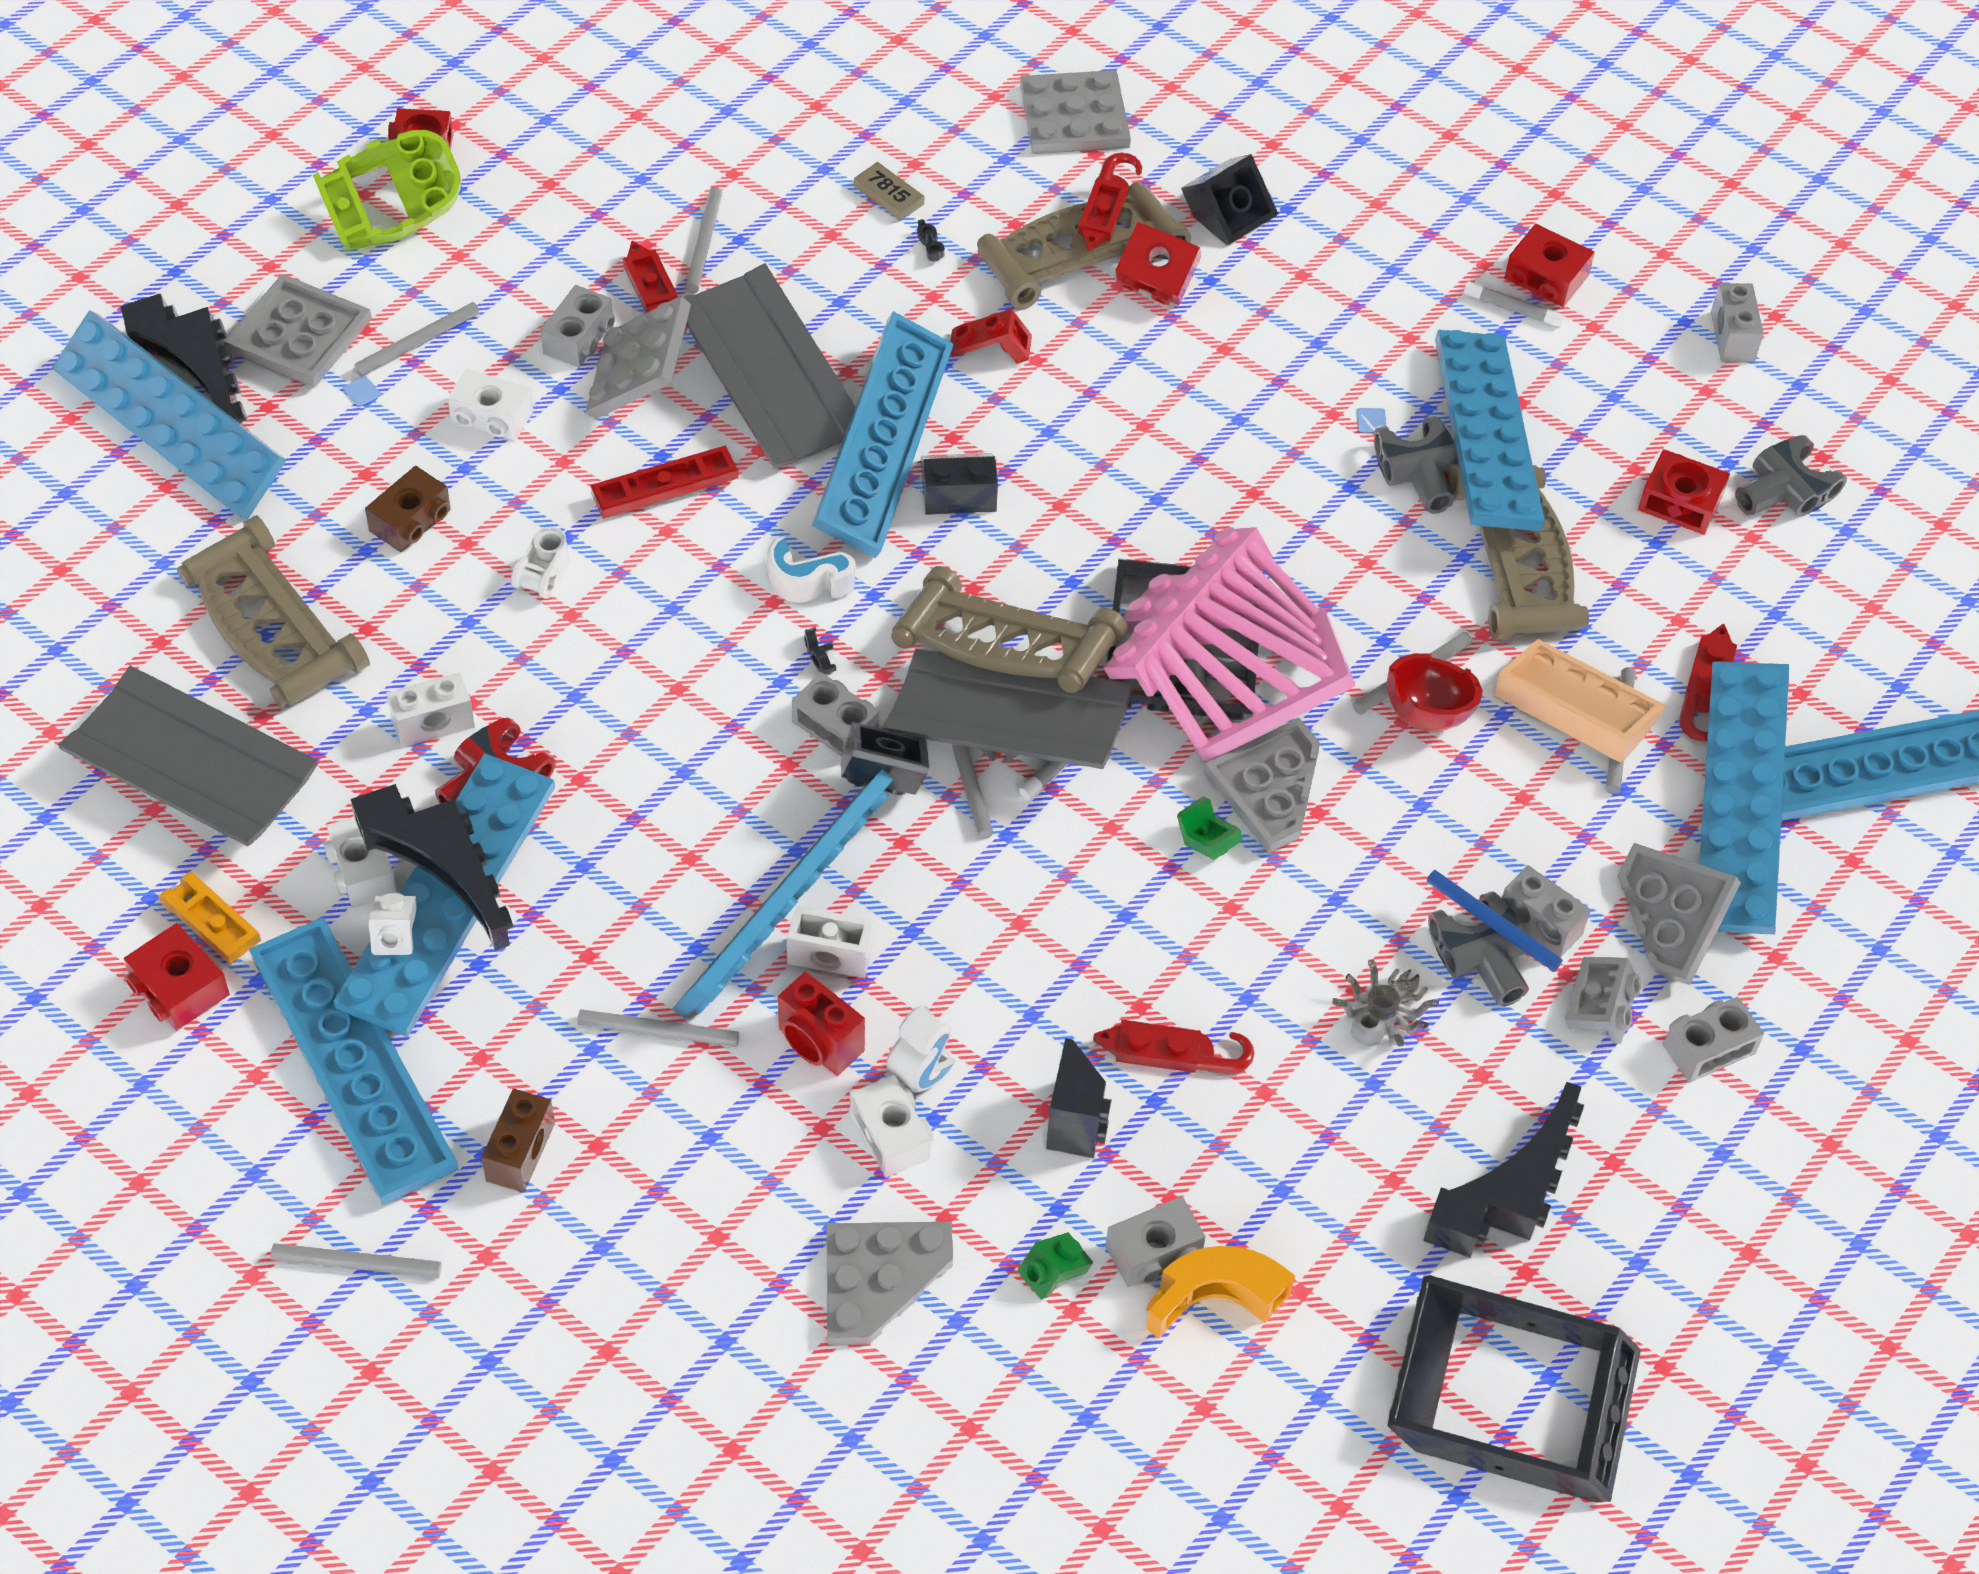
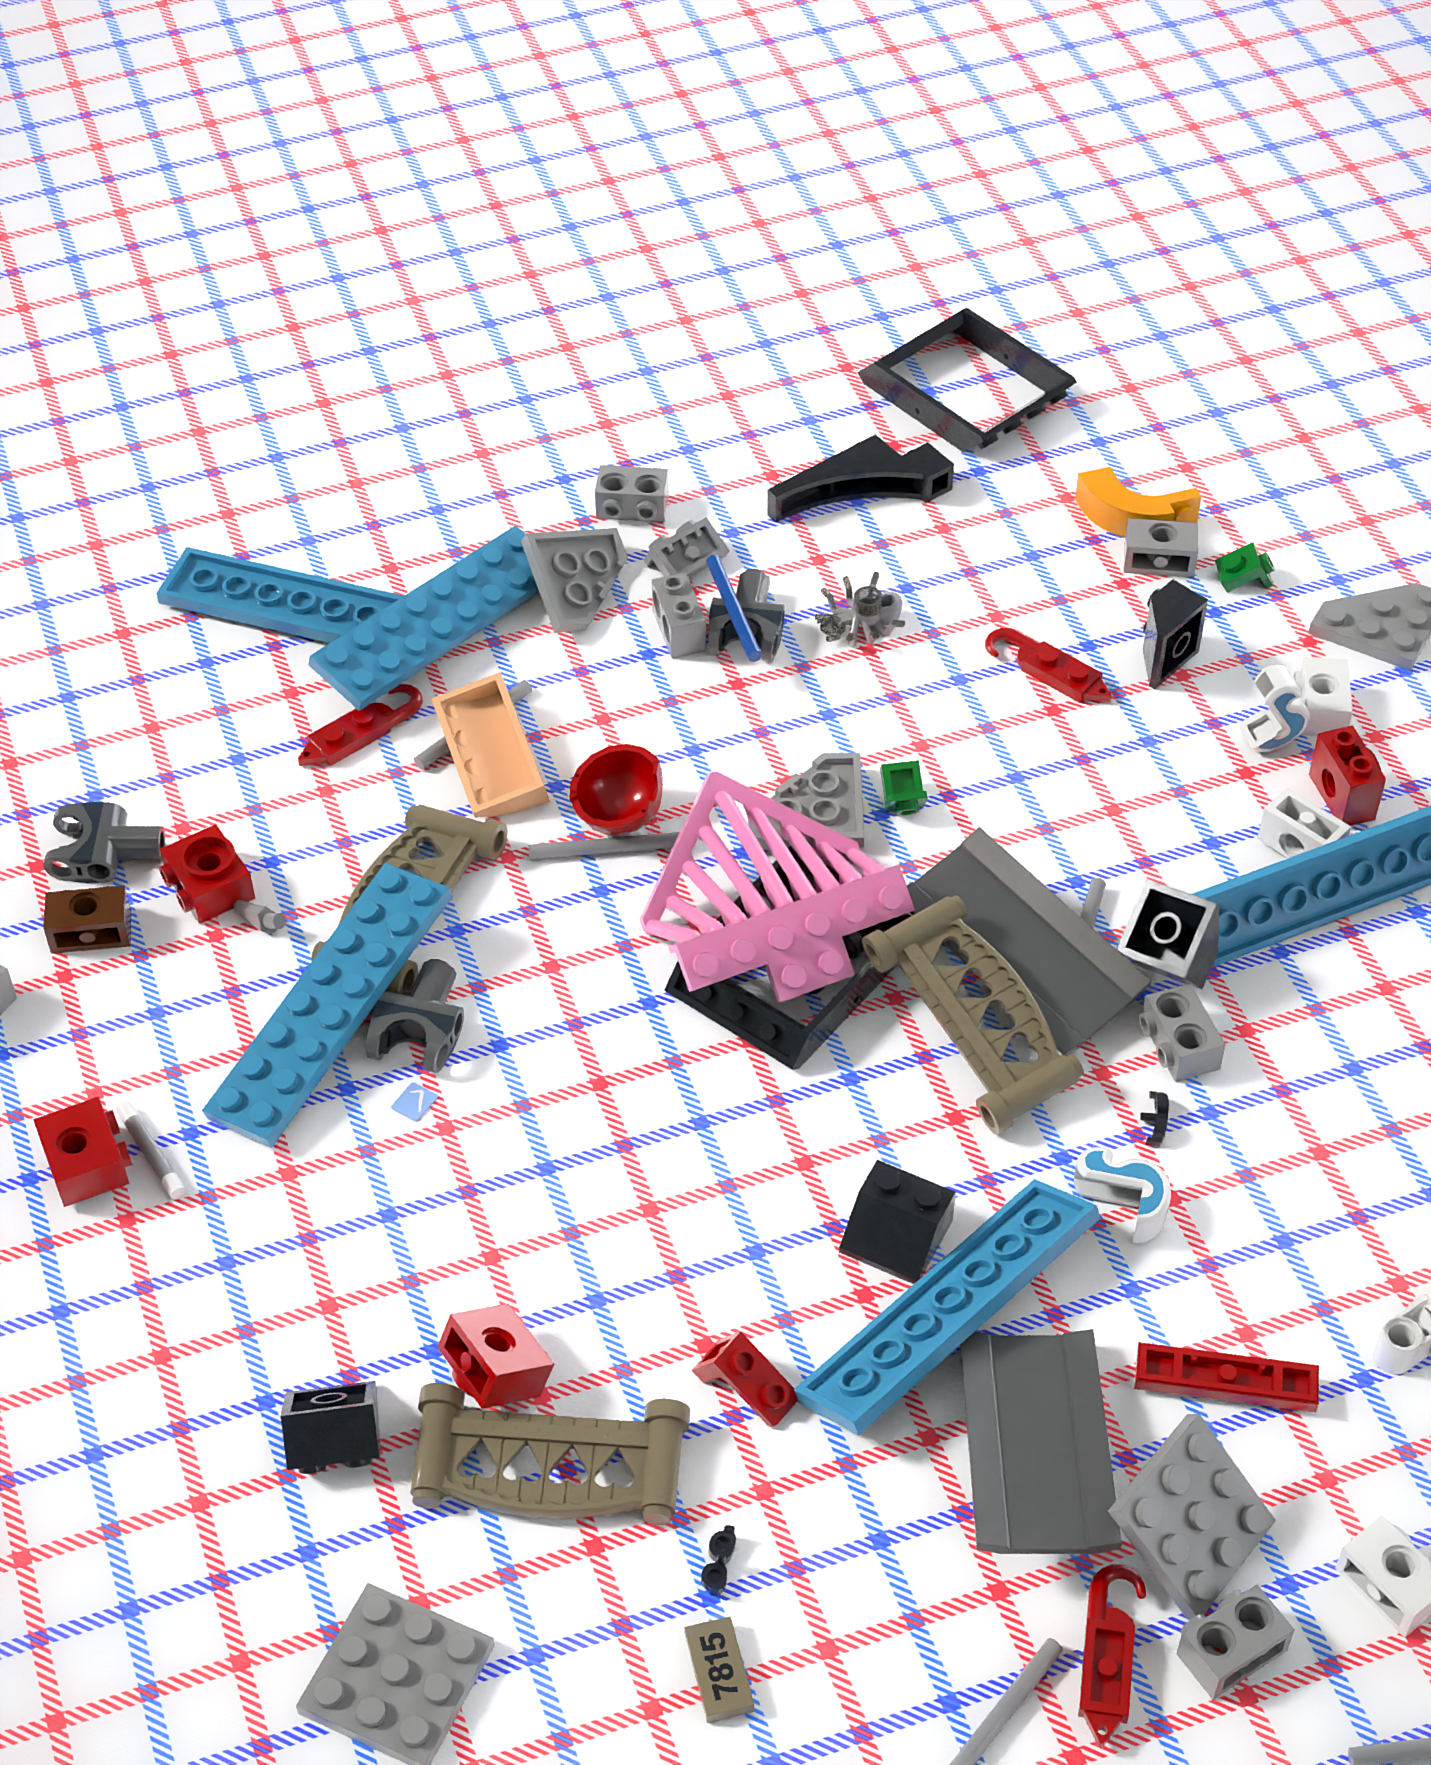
camera: 145 degrees left, 5 degrees down
red plate [1078,152,1143,252] -> none
none -> reddish brown brick [43,885,132,954]
none -> light grey bar [233,900,286,935]

